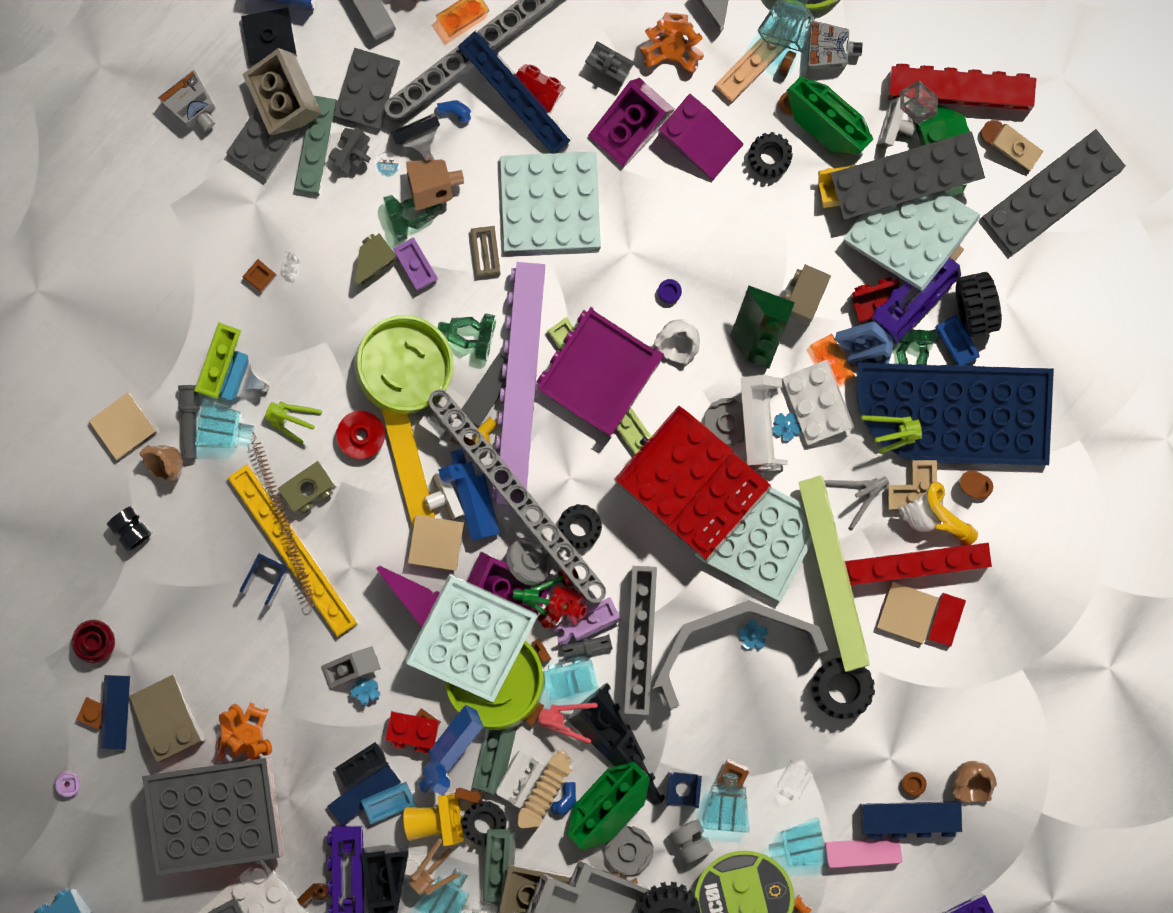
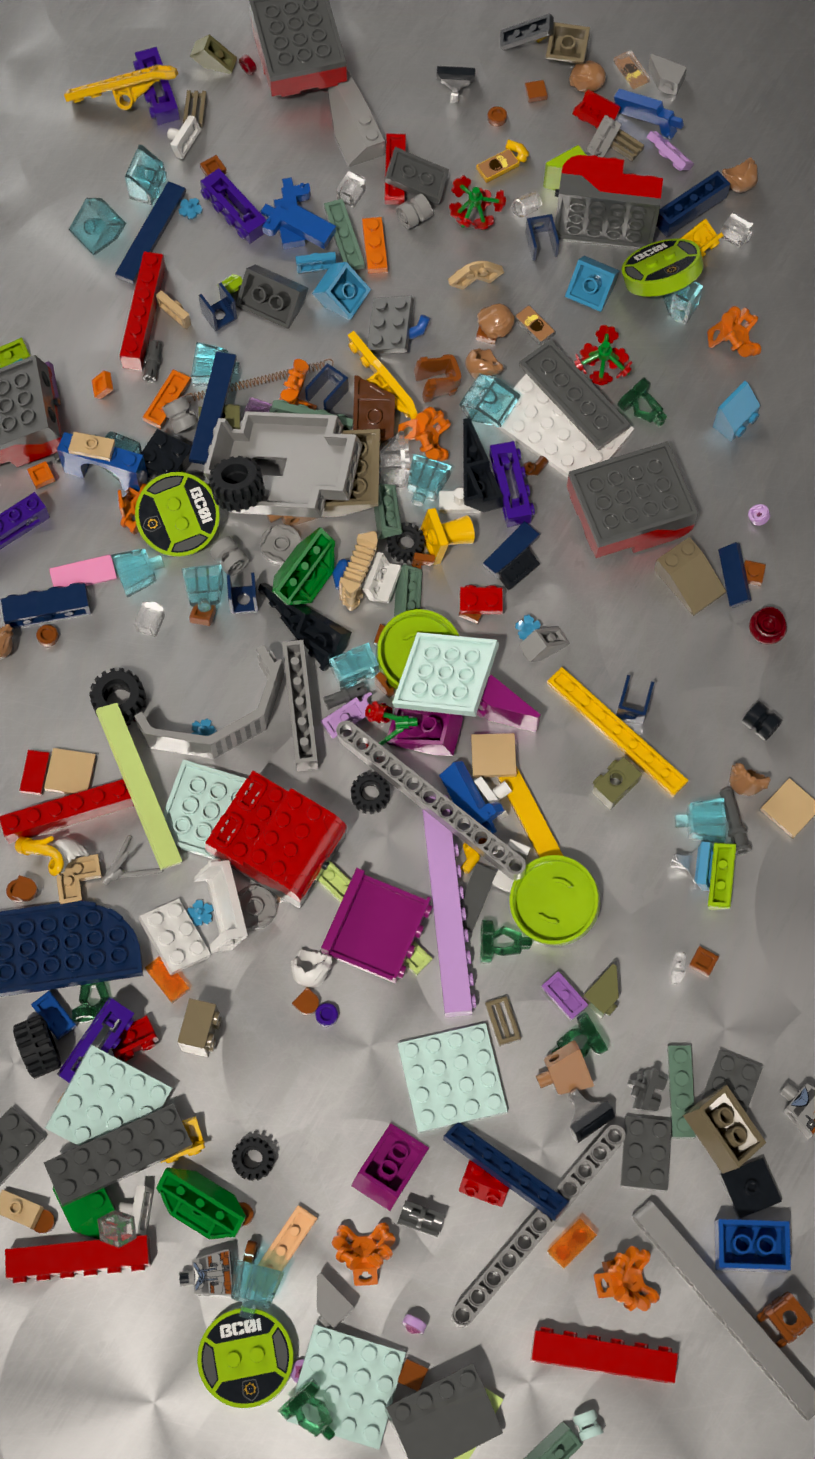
camera: 165 degrees right, 15 degrees down
orange piece [216,702,272,760] -> none
medium nougat piece [251,432,314,607] -> none
lime plant [265,401,322,444] -> none
red dish [336,410,385,459] -> none
dark azure tile [361,781,416,824] -> none
clear tile [375,152,400,177] -> none
medium nougat plant [409,839,460,896] -> none
blue piece [419,705,484,796] -> none
blue arm [437,100,471,123] -> none
light grey tile [506,538,552,586] -> none
coral plant [538,703,597,743] -> none
red bracket [553,585,588,625] -> none
magenta slope [658,93,744,180] -> none
dark green slope [730,285,795,369] -> none
medium blue slope [835,322,893,366] -> none
lime plant [861,415,922,454] -> none
none -> dark orange tile [292,987,319,1015]

